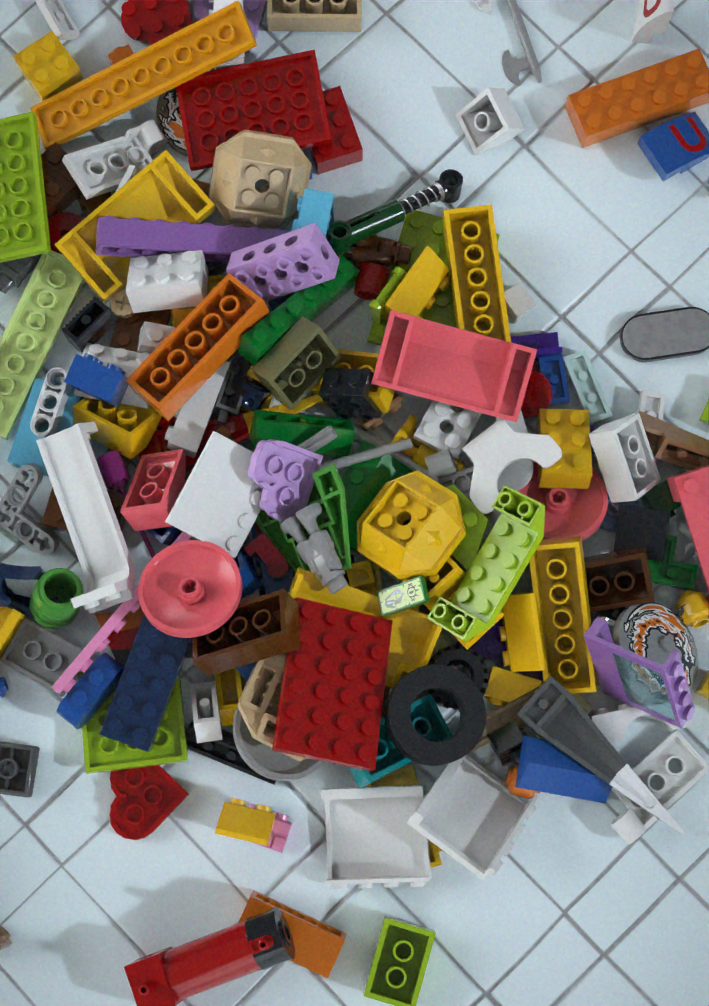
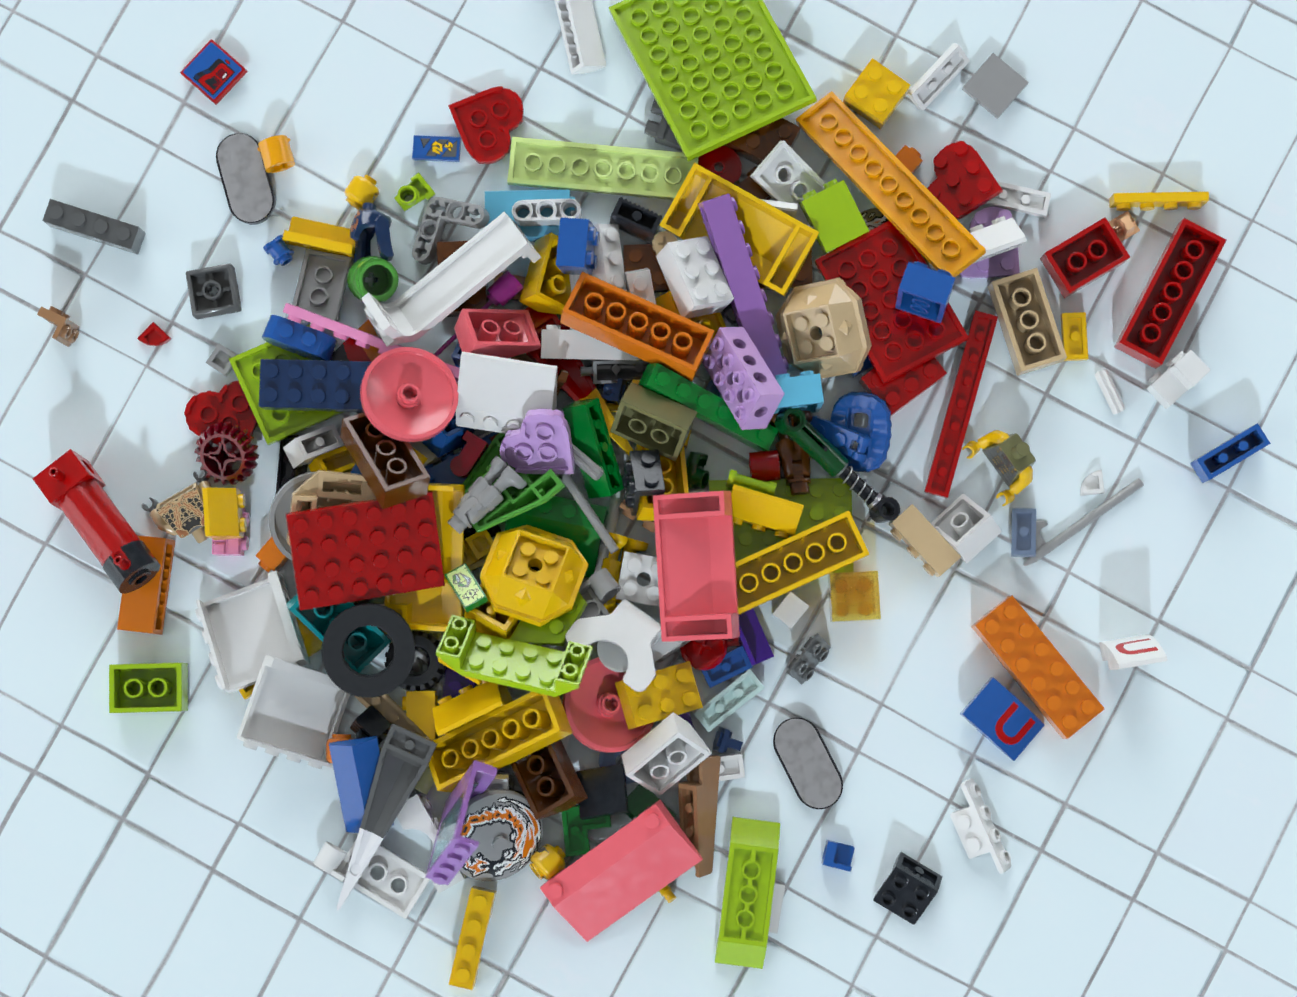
camera: 80 degrees right, 5 degrees up
none -> red tile [137,322,171,346]
none -> torso [142,470,212,543]
none -> dark red gear [194,421,259,485]
none -> light grey plate [206,343,236,377]
none -> orange brick [255,537,289,572]
none -> dark green plate [686,451,710,489]
none -> dark blue brick [712,726,743,753]
none -> dark grey hinge [786,633,831,685]
none -> lime brick [799,178,869,254]
none -> blue plate [810,415,872,462]
none -> clear yellow brick [828,571,881,623]
none -> blue piece [830,392,892,472]
none -> tan brick [889,504,961,578]
none -> blue brick [895,261,955,324]
none -> red plate [924,310,998,499]
none -> torso [962,430,1036,506]
none -> sand blue plate [1011,508,1036,557]

